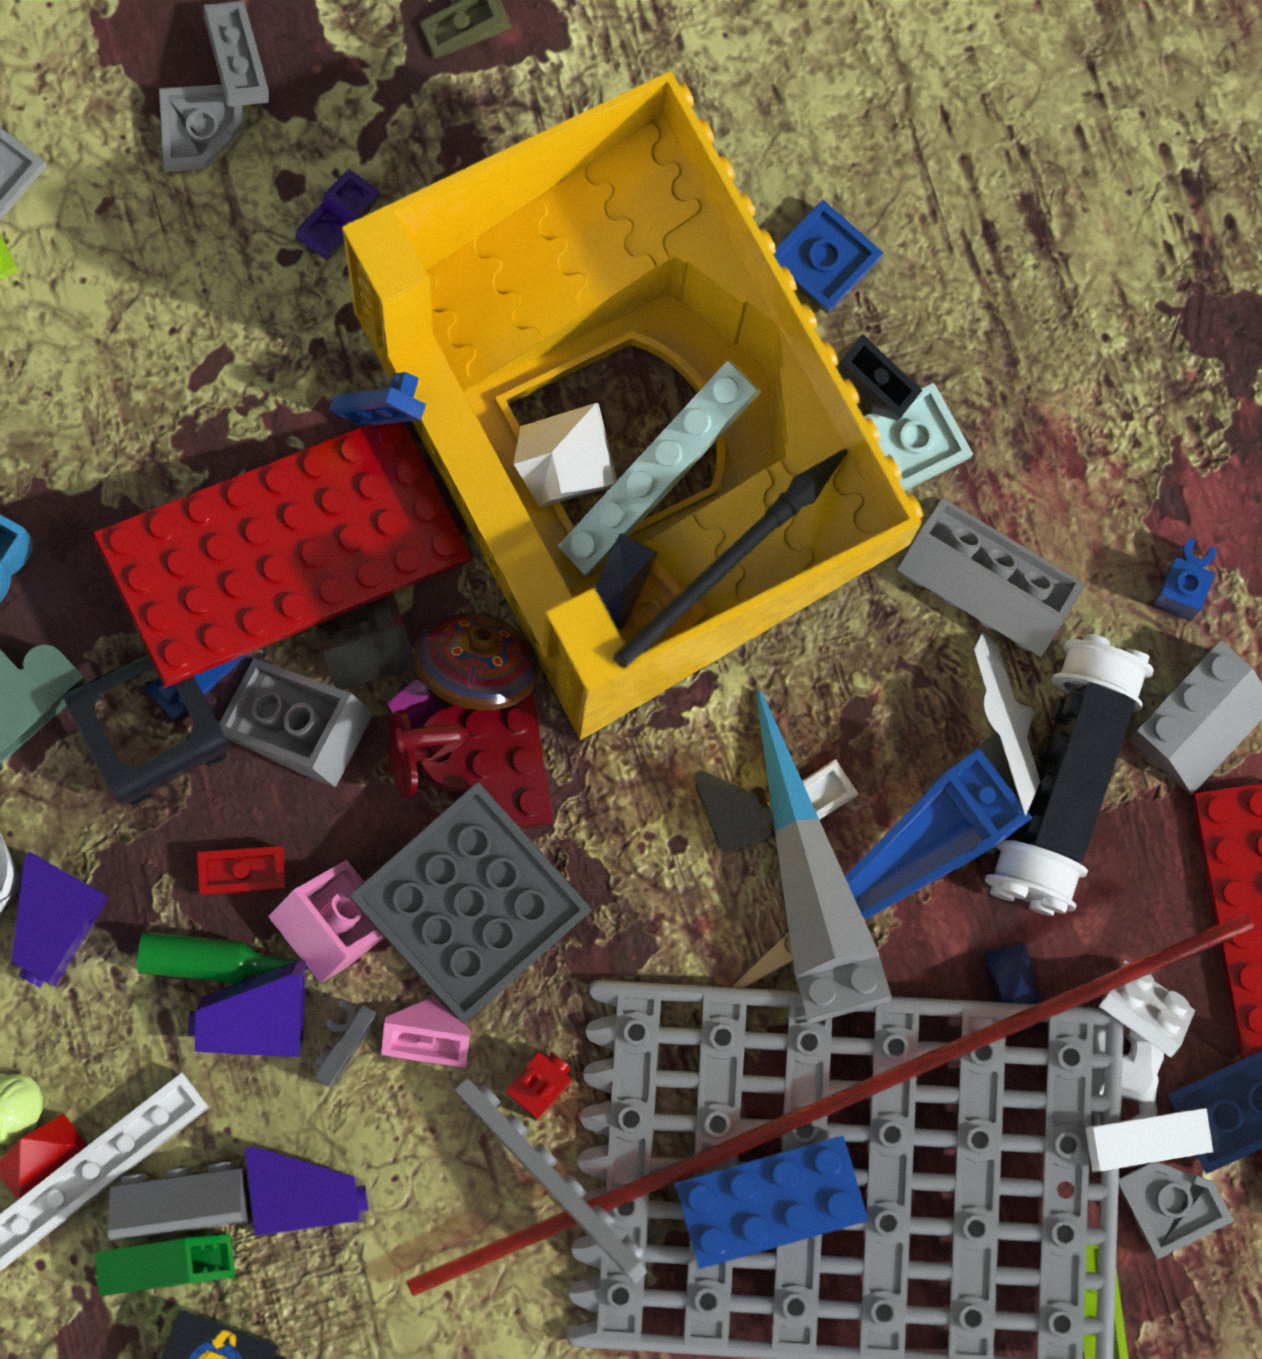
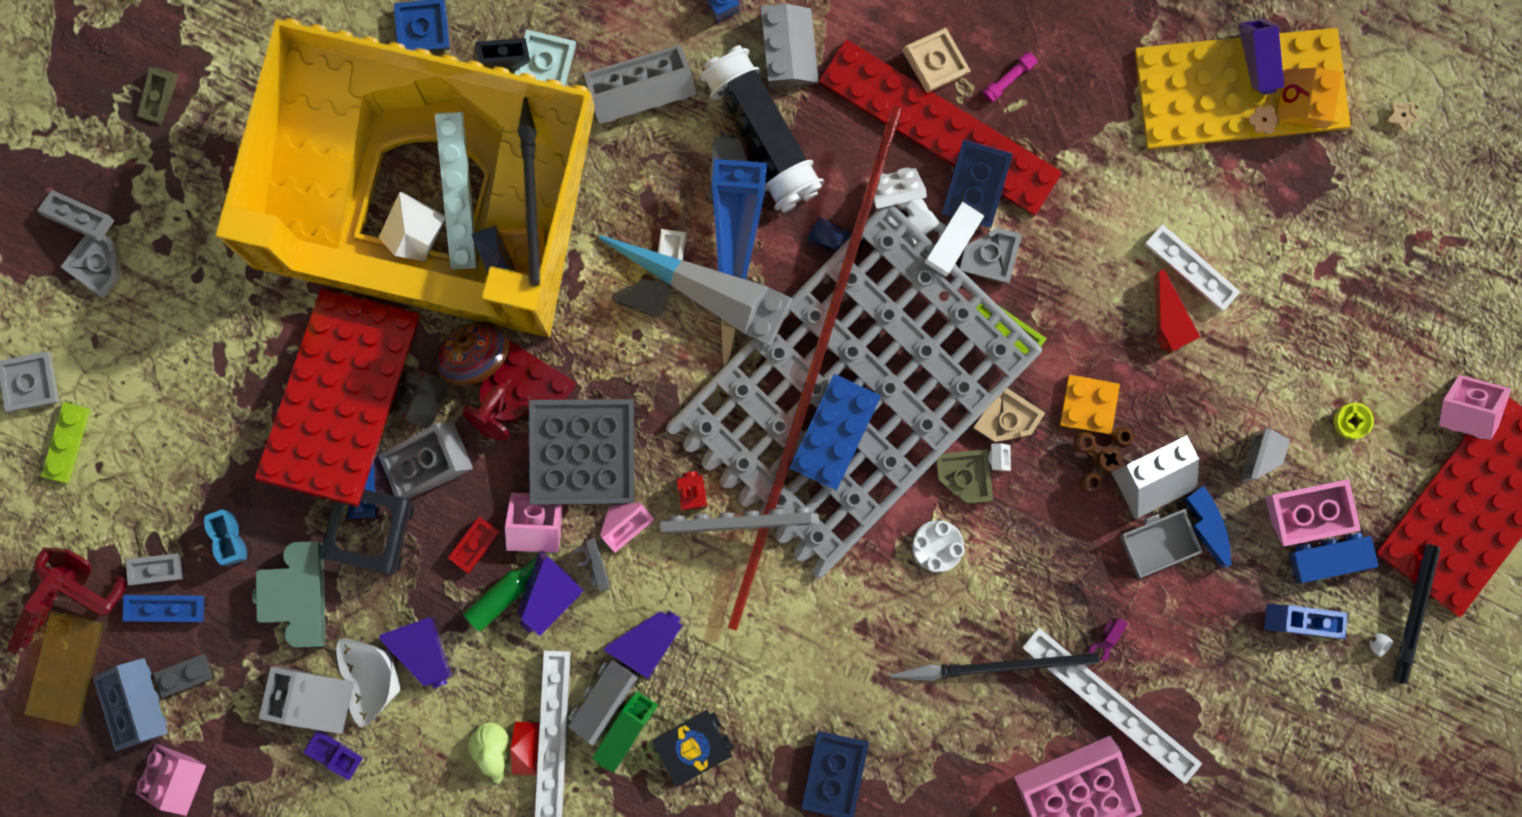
camera: 45 degrees left, 5 degrees up
dark purple slope [295,169,381,261] -> none
blue hinge [328,372,426,427] -> none
magenta slope [386,677,445,728] -> none
white sticker [974,632,1040,816] -> none

